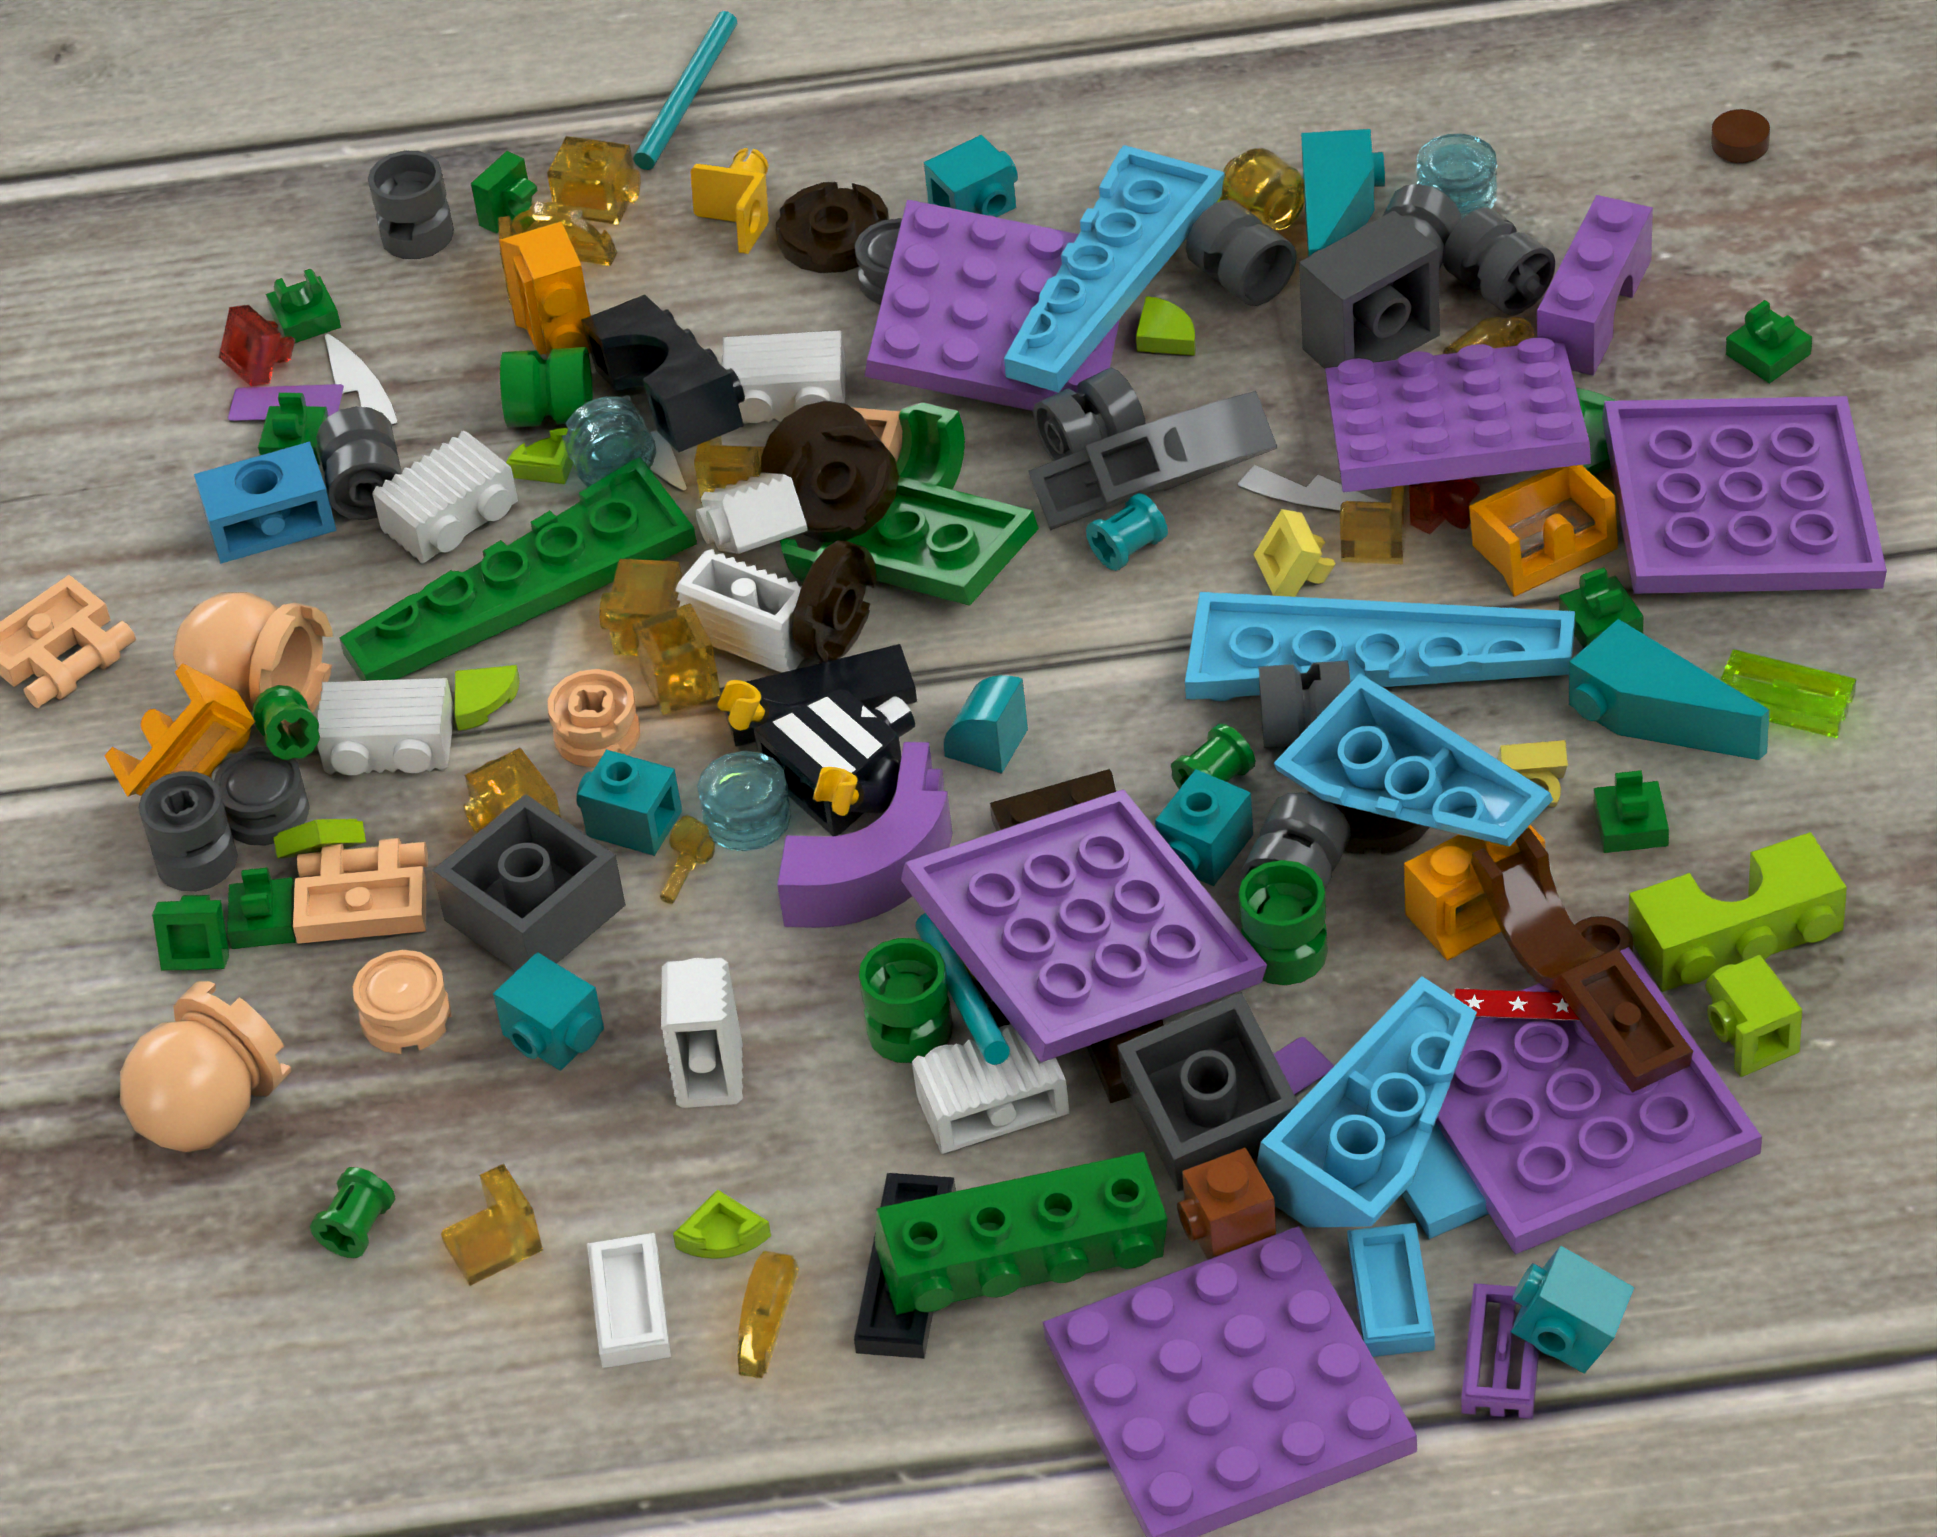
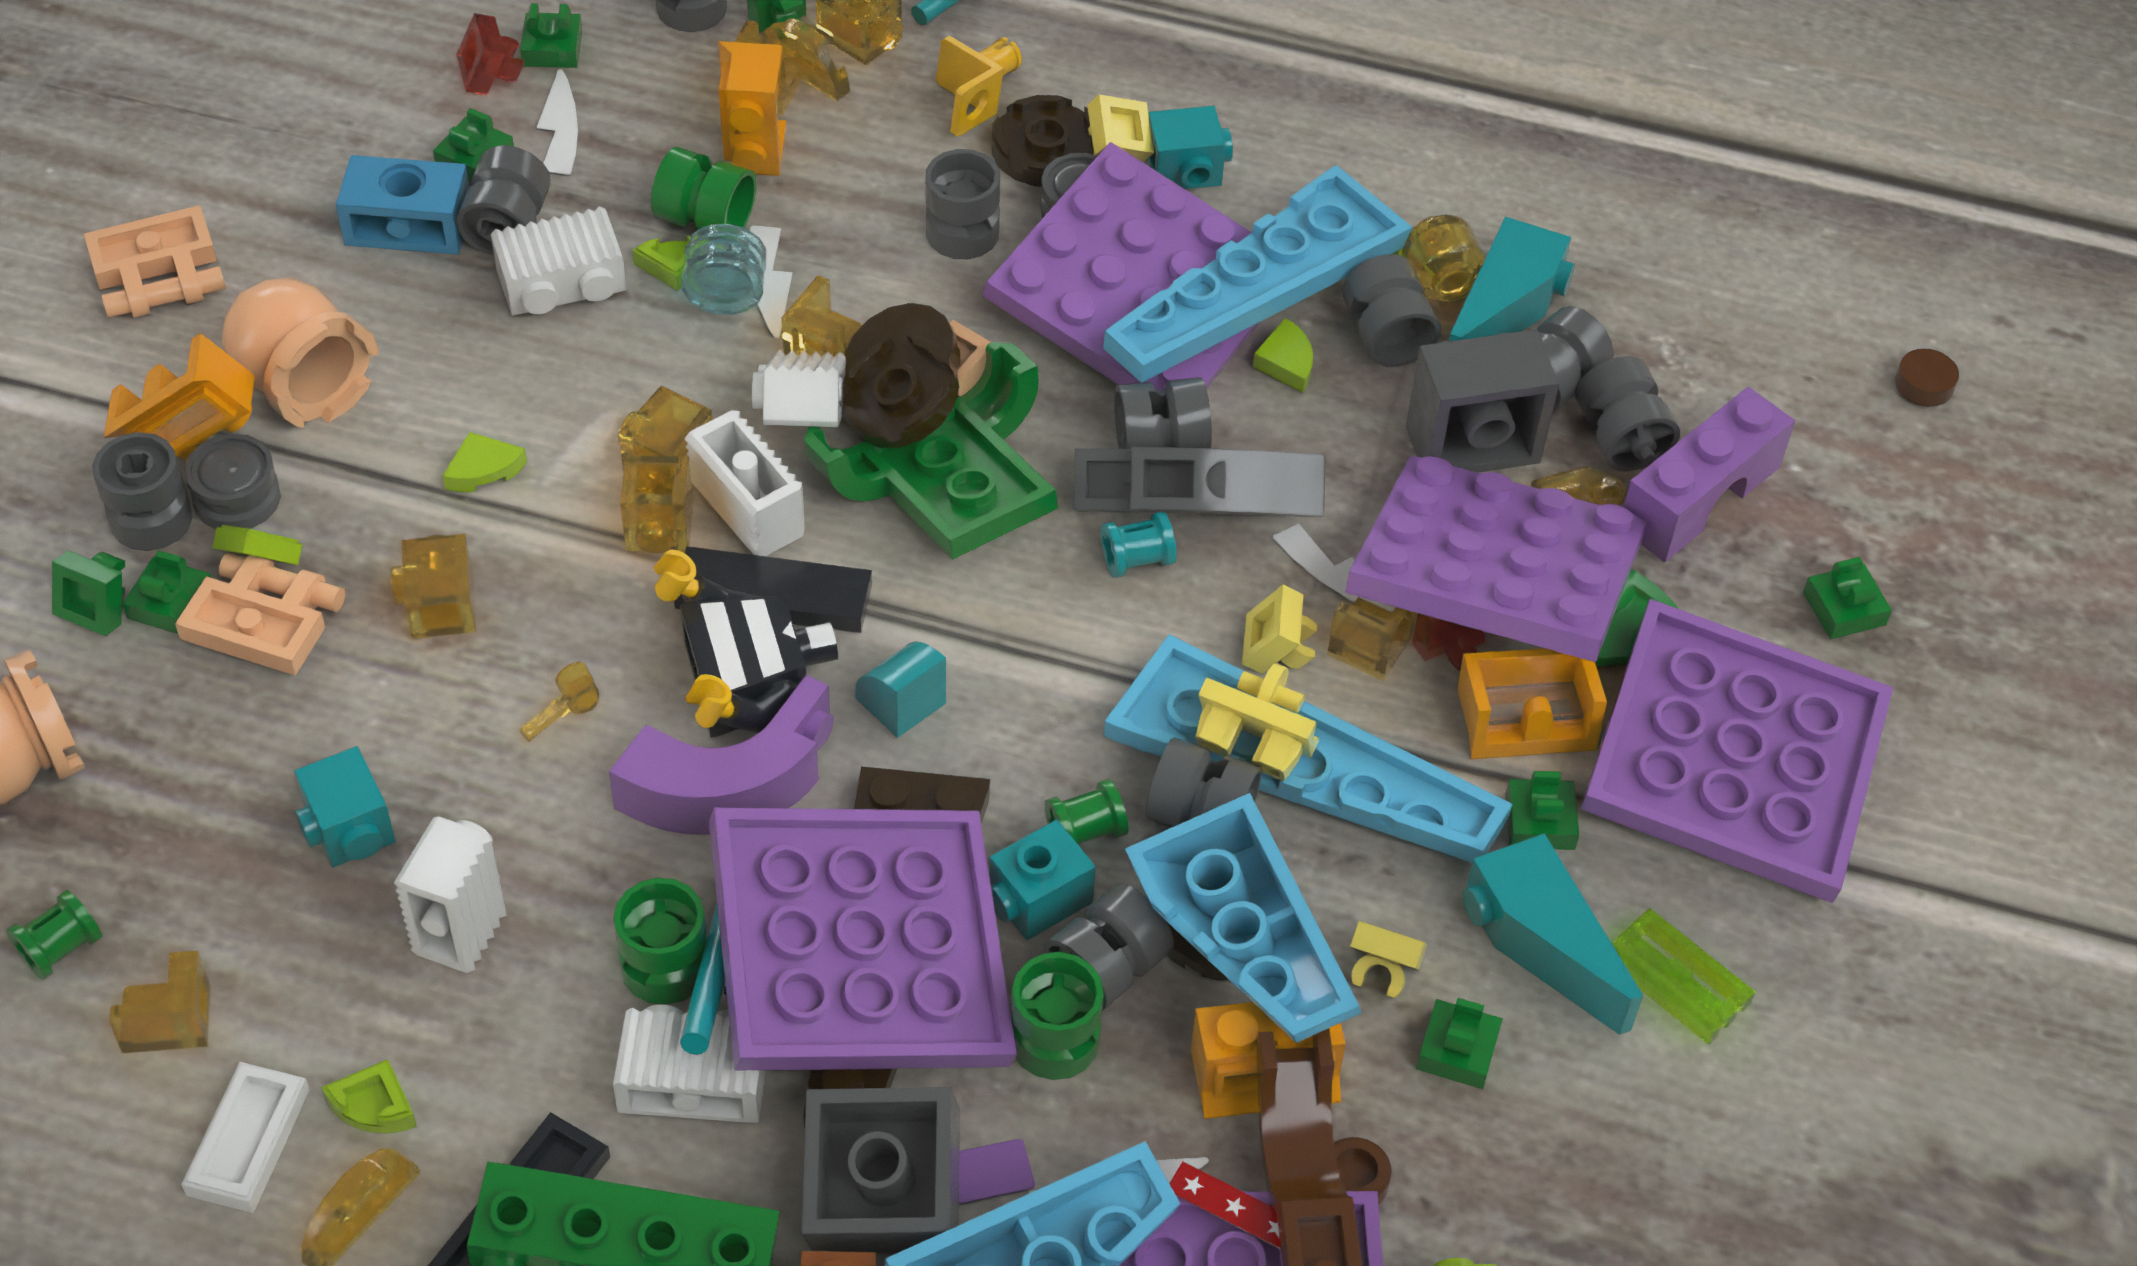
camera: 15 degrees right, 5 degrees up
medium lavender sticker [228,384,344,421] -> none
green bush [252,685,320,760] -> none
white brick [317,678,455,775] -> none
green wing [339,457,697,681] -> none
light nougat wheel [352,950,452,1054] -> none
dark grey brick [432,794,626,971] -> none
light nougat wheel [547,669,640,767] -> none
teal brick [576,749,682,856] -> none
black arch [581,295,745,452] -> none
clear light blue wheel [697,751,791,851] -> none
white brick [722,330,846,424] -> none
dark brown tile [792,540,877,664] -> none
clear light blue wheel [1416,134,1497,220] -> none
lime arch [1628,832,1847,992] -> none
none -> dark grey wheel [925,149,1000,260]
none -> light yellow tile [1087,94,1154,162]
none -> light yellow hips [1195,663,1319,781]

